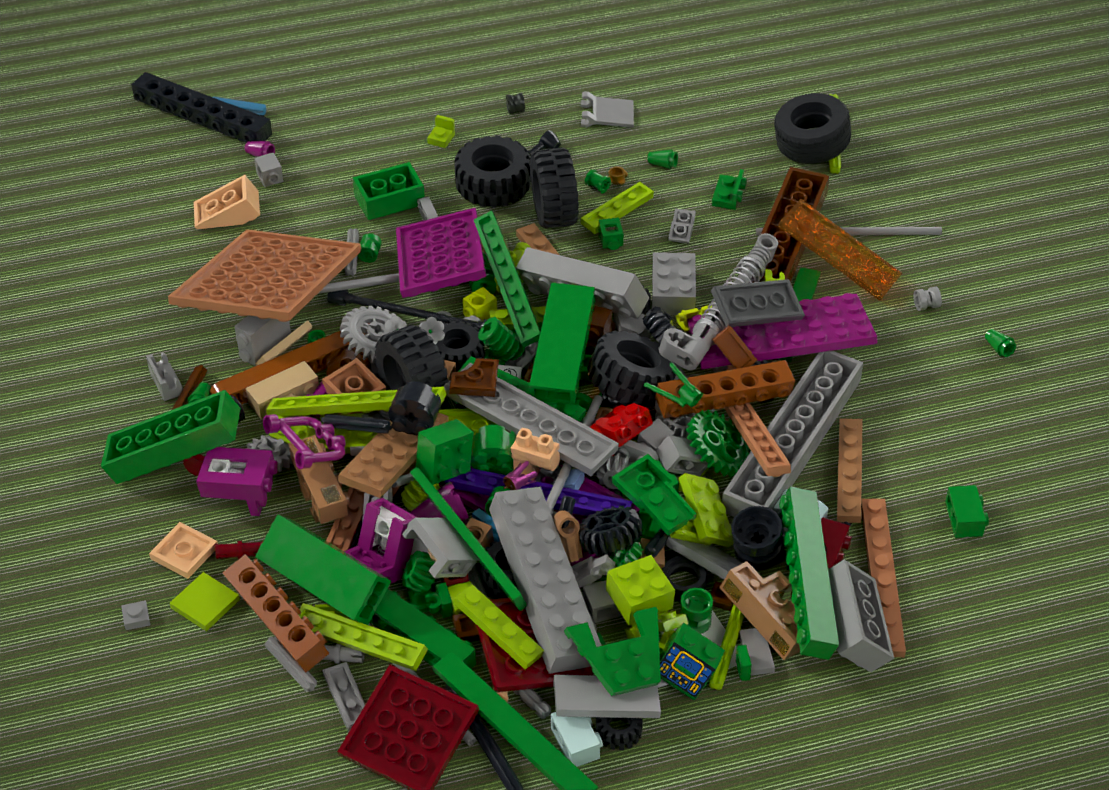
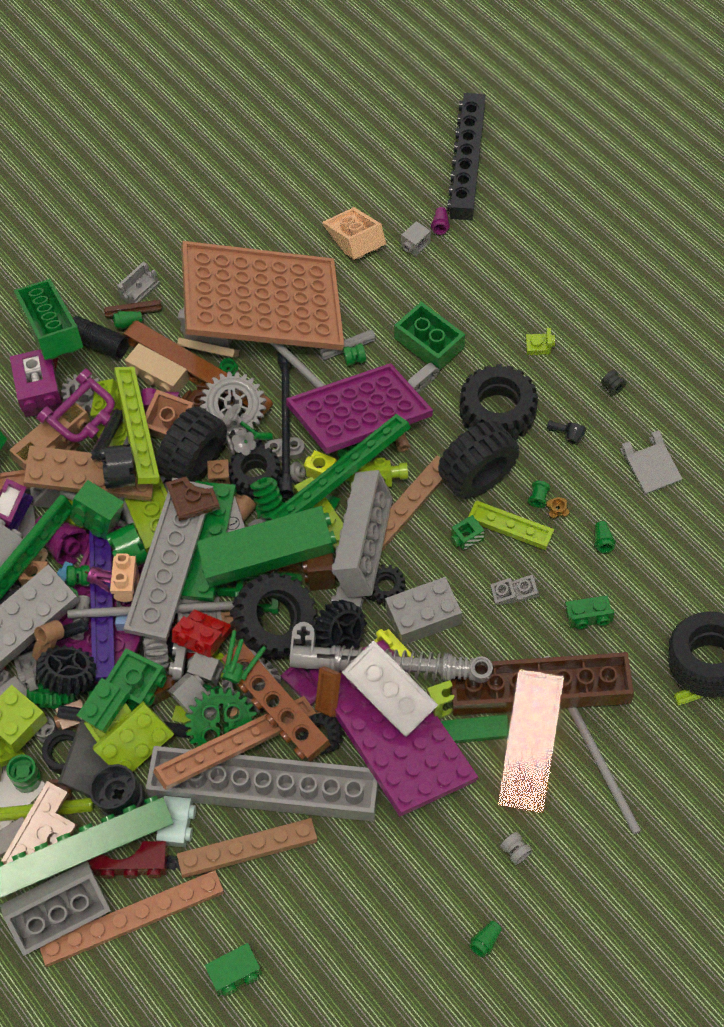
camera: 70 degrees right, 15 degrees up
dark azure axle [213,97,267,116] -> none

